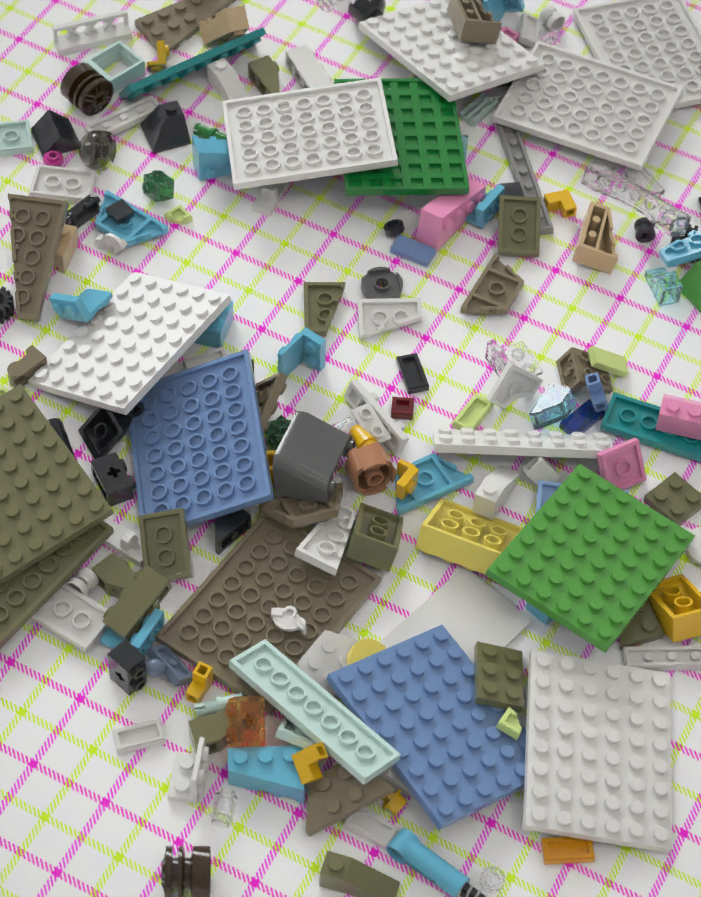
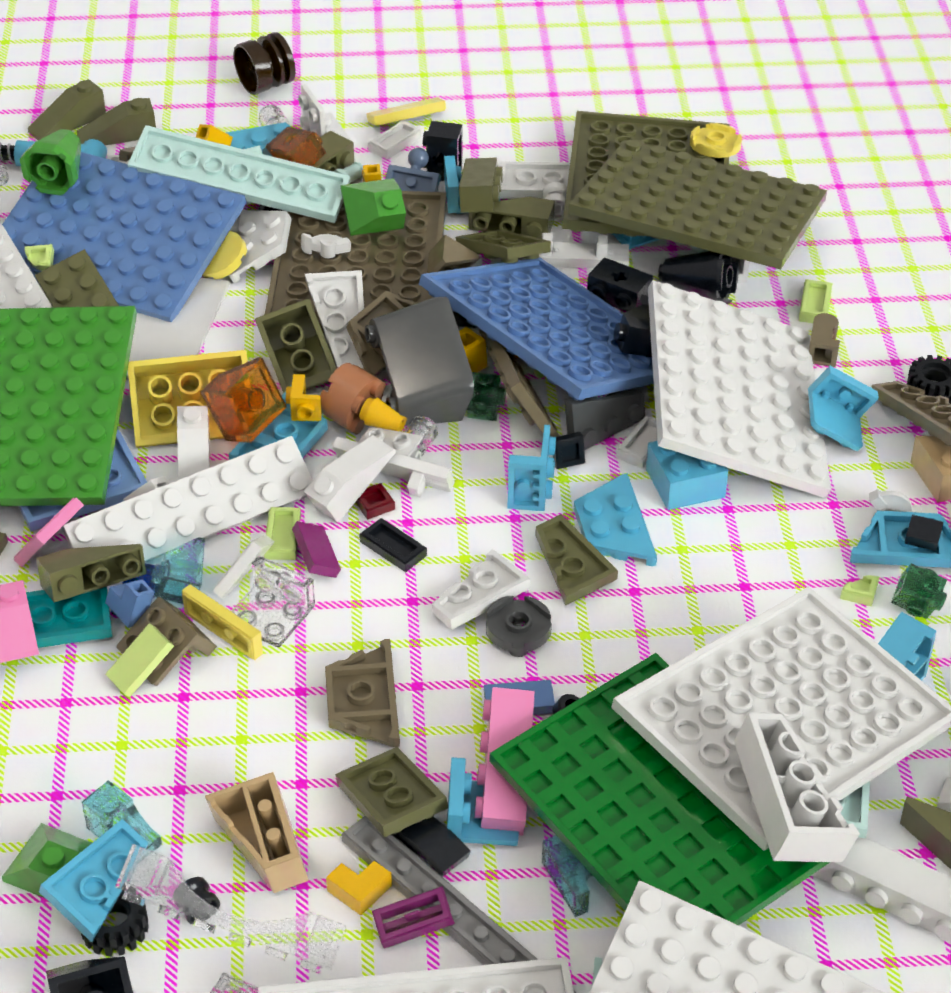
camera: 150 degrees right, 10 degrees down
none -> bright green cone [19,129,81,196]
none -> olive slope [36,544,146,603]
none -> light yellow tile [182,584,263,660]
none -> clear orange slope [200,357,287,443]
none -> magenta tile [292,521,341,578]
none -> white slope [304,435,396,523]
none -> bright green slope [340,178,406,236]
none -> light yellow tile [366,97,446,126]
none -> magenta tile [372,886,455,949]
none -> dark tan slope [427,235,480,273]
none -> black tile [553,432,586,469]
none -> medium azure wing [573,473,657,566]
none -> black slope [613,304,652,357]
none -> white wedge [734,713,860,862]

